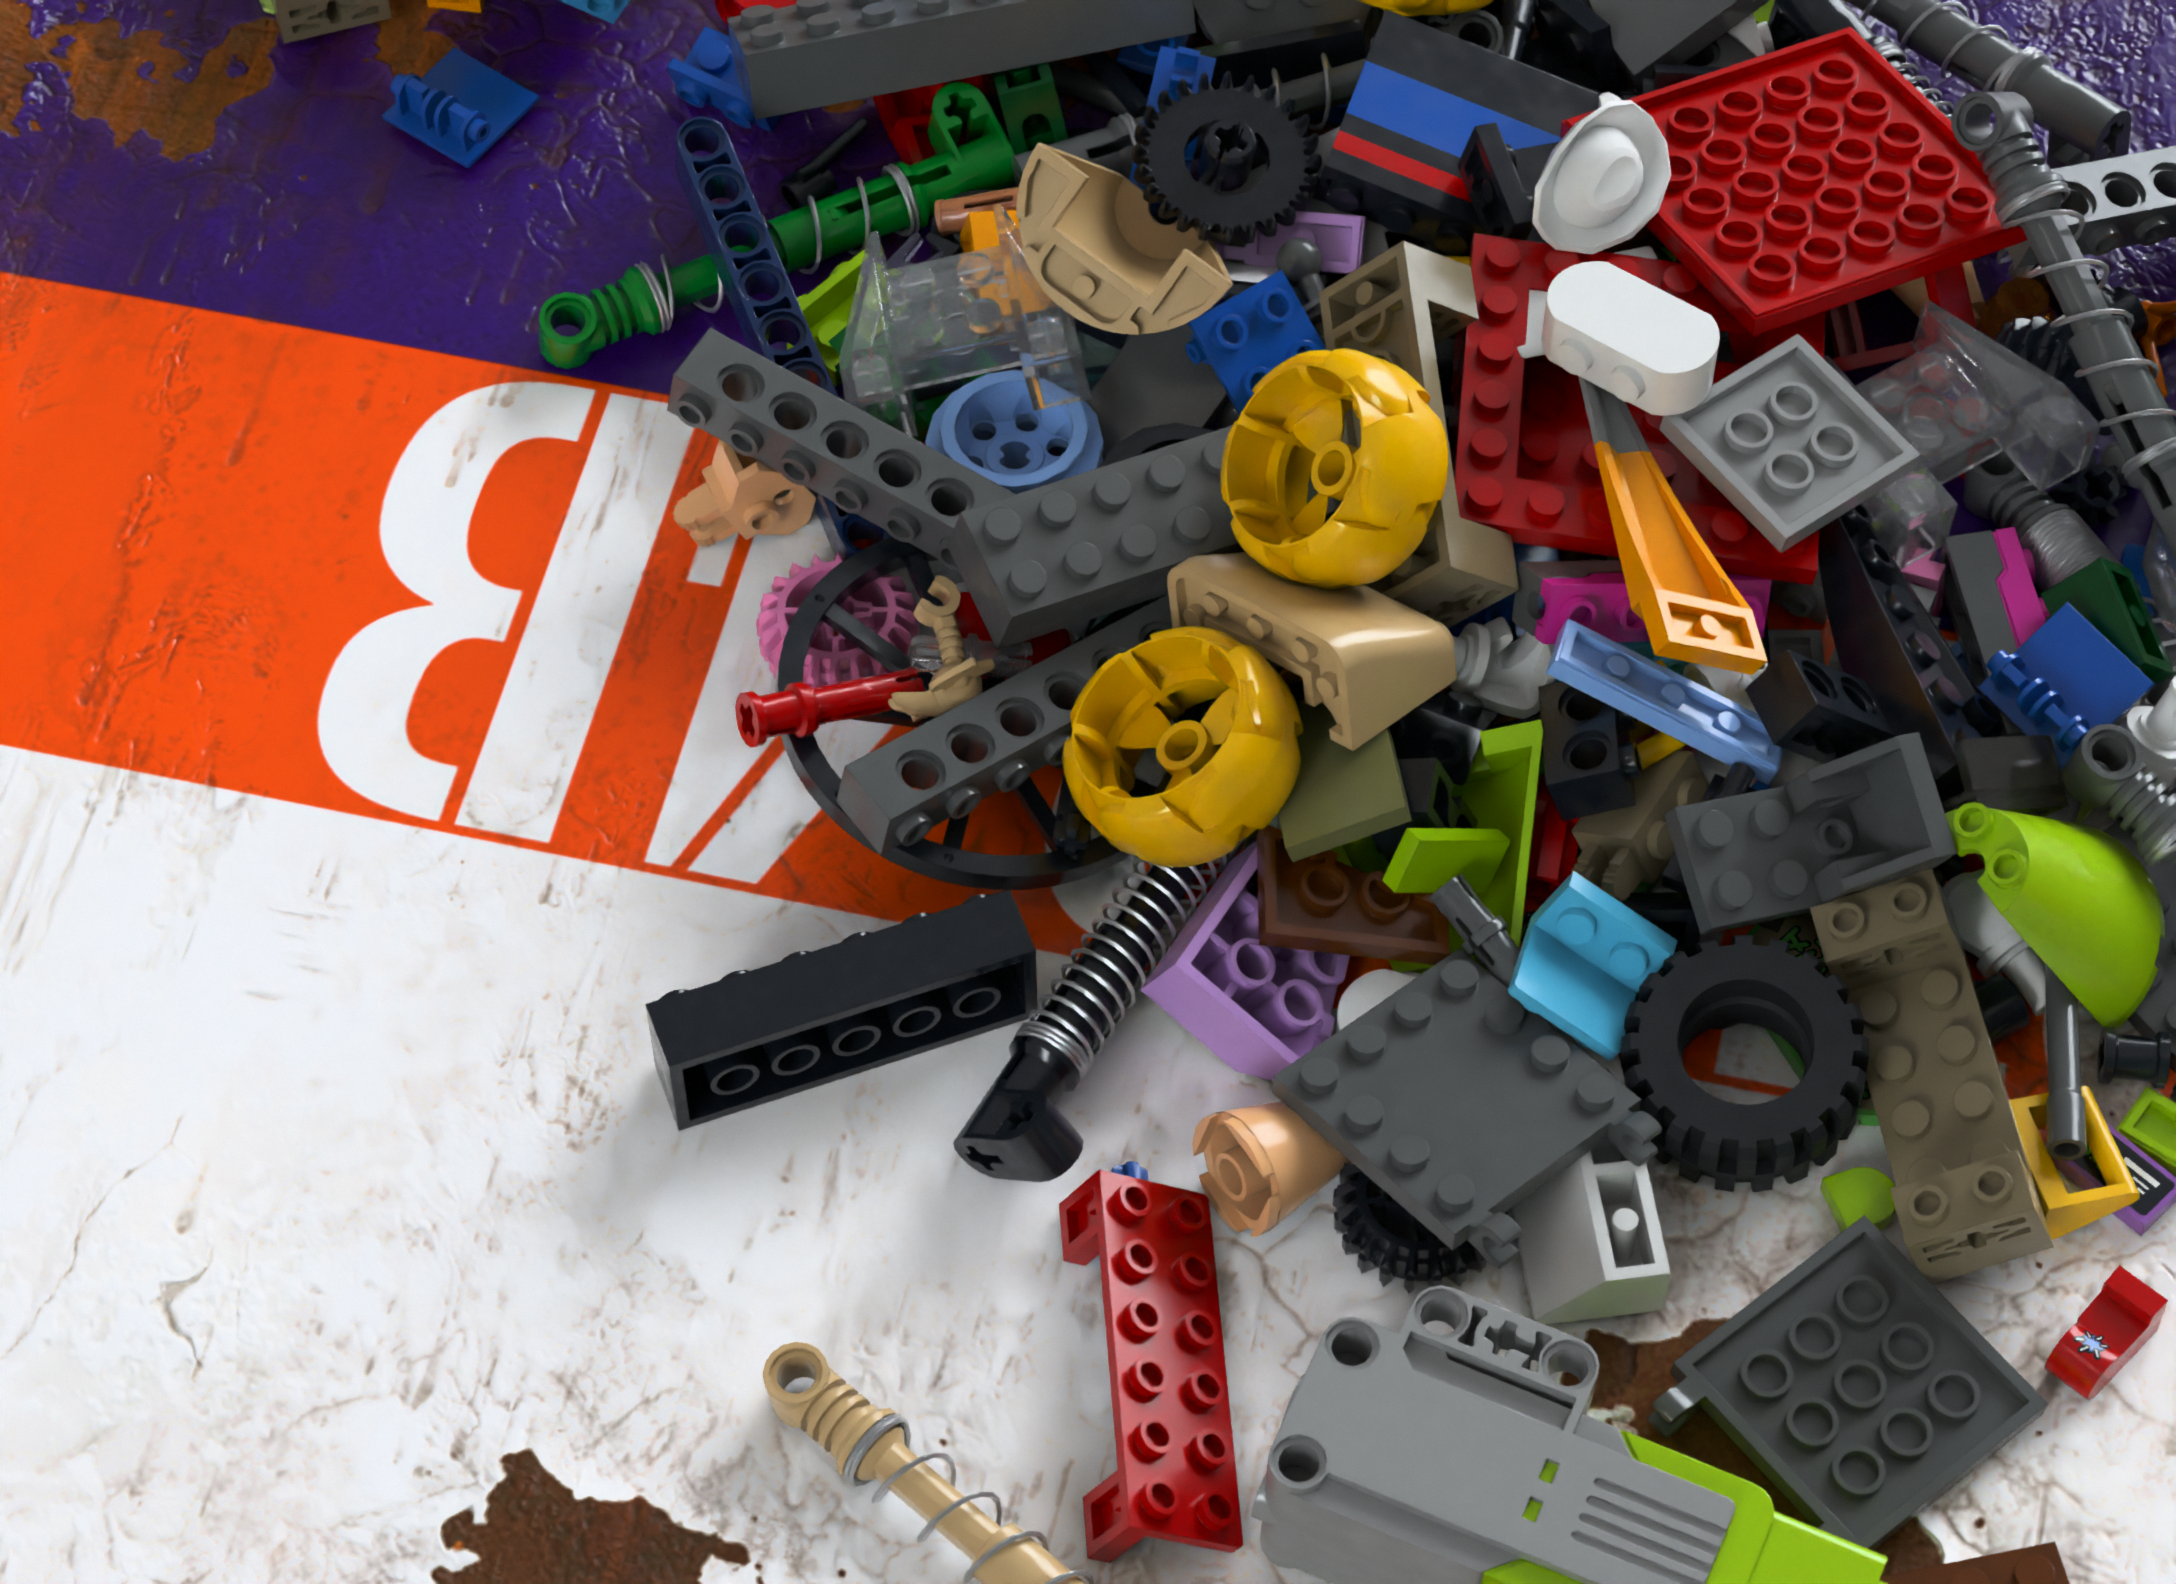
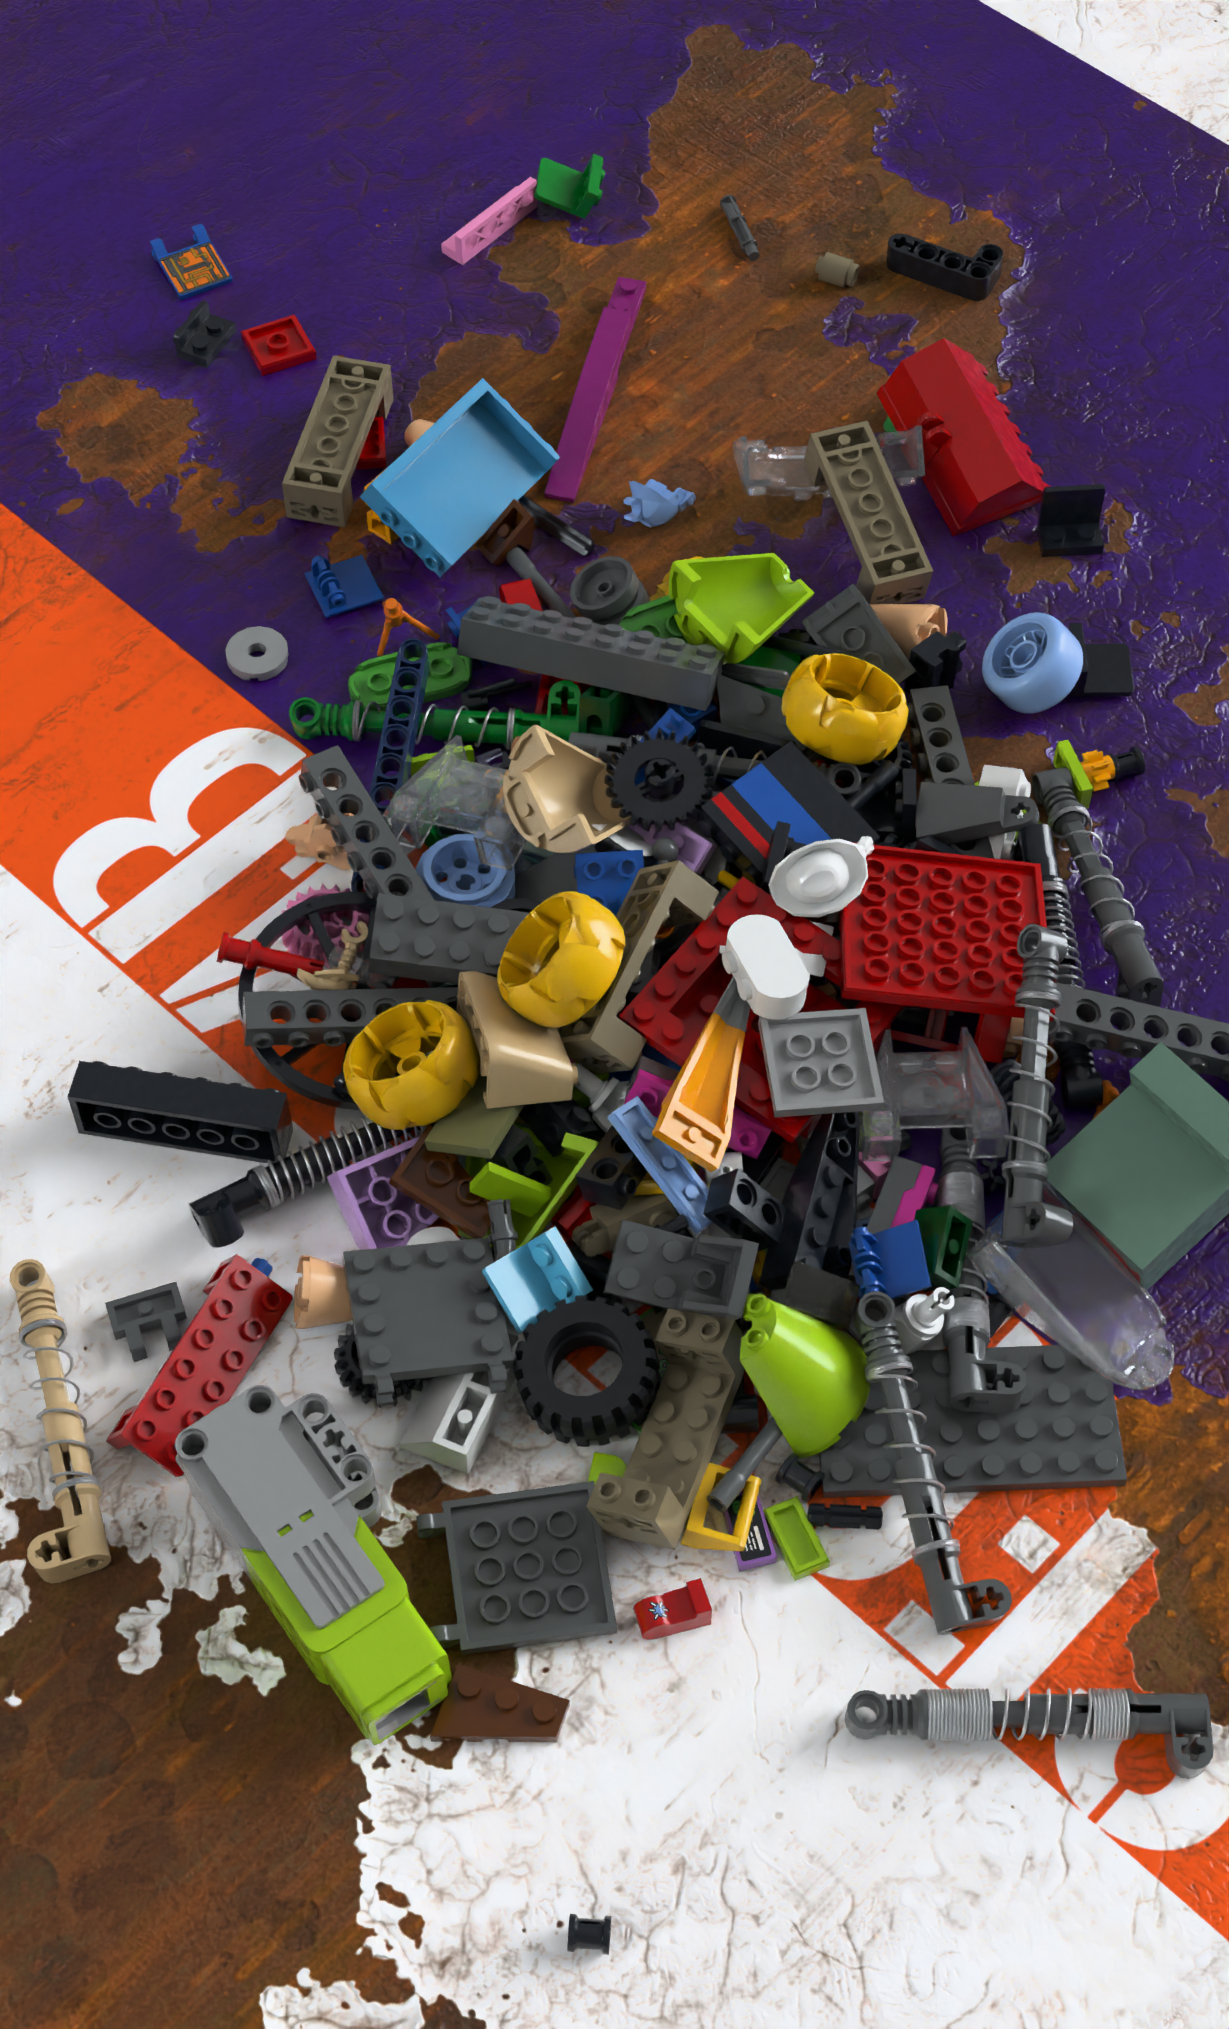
camera: 30 degrees right, 0 degrees up
none -> dark grey plate [105,1282,187,1362]
none -> light grey tile [225,626,289,681]
none -> bright green tile [348,642,472,711]
none -> orange plant [377,598,440,657]

